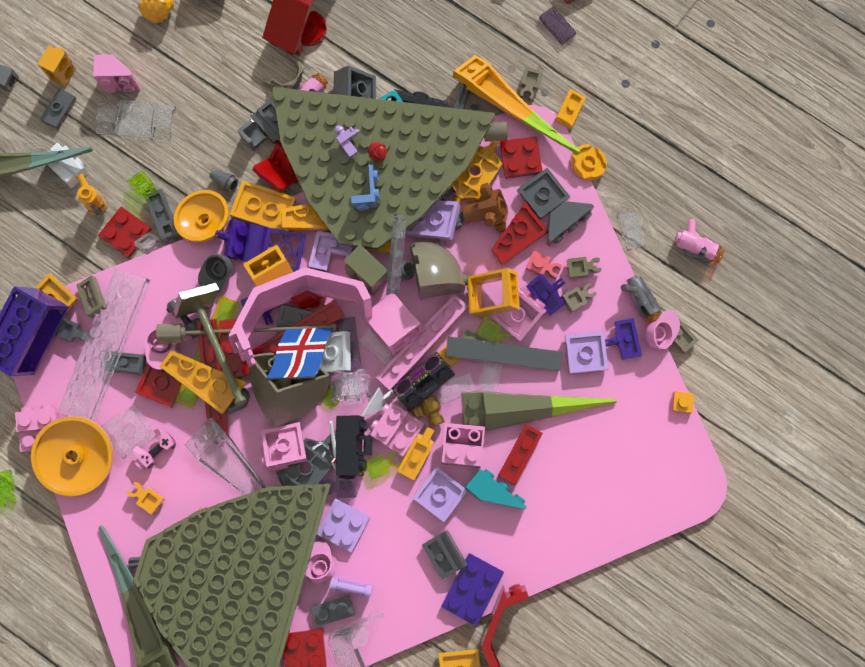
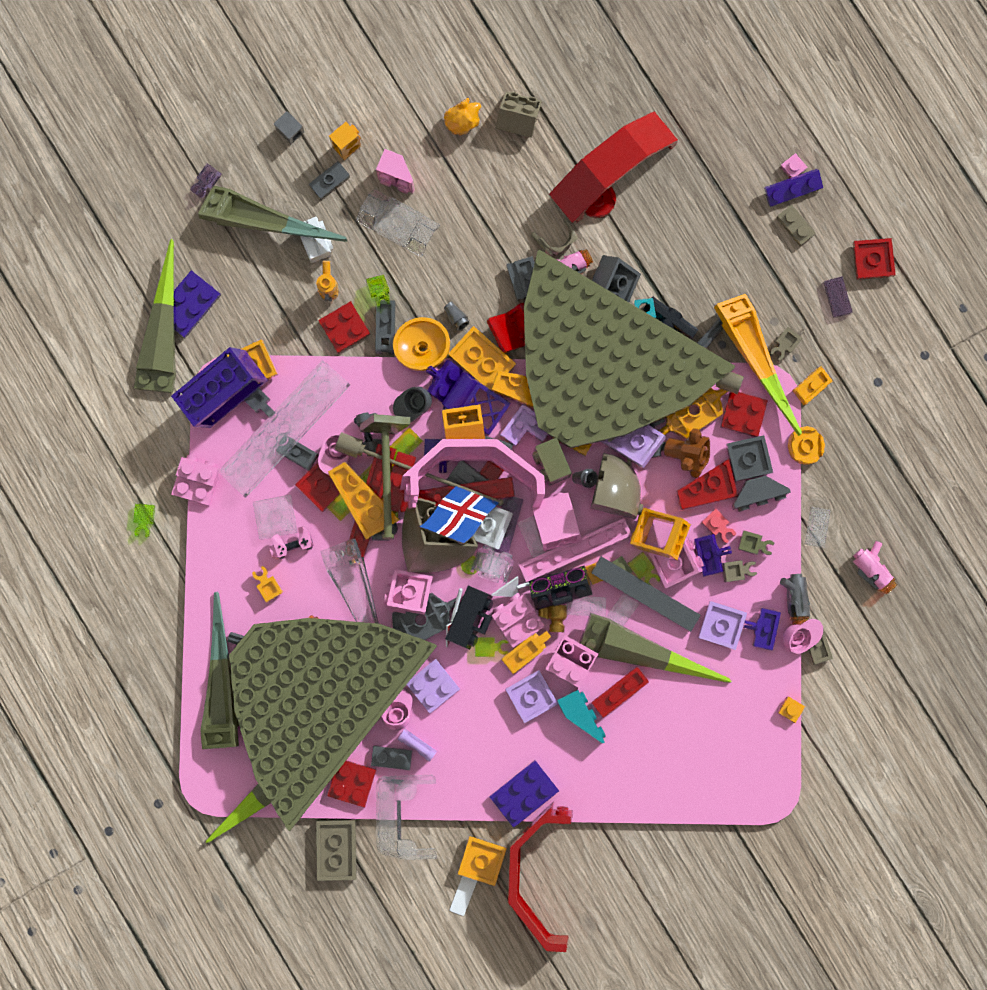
camera: 25 degrees right, 5 degrees up
light orange dish [31,416,114,496] -> none
olive tile [76,275,107,318] -> none
clear plate [134,232,162,255] -> none
flat silver panel [237,119,267,151] -> none
red tile [291,290,318,309] -> none
clear purple plate [322,476,358,498] -> none
lavender piece [335,125,360,159] -> none
medium blue bracket [351,164,380,211] -> none
red plate [367,141,387,162] -> none
clear slope [386,213,407,294] -> none
dark grey plate [422,529,468,580] -> none

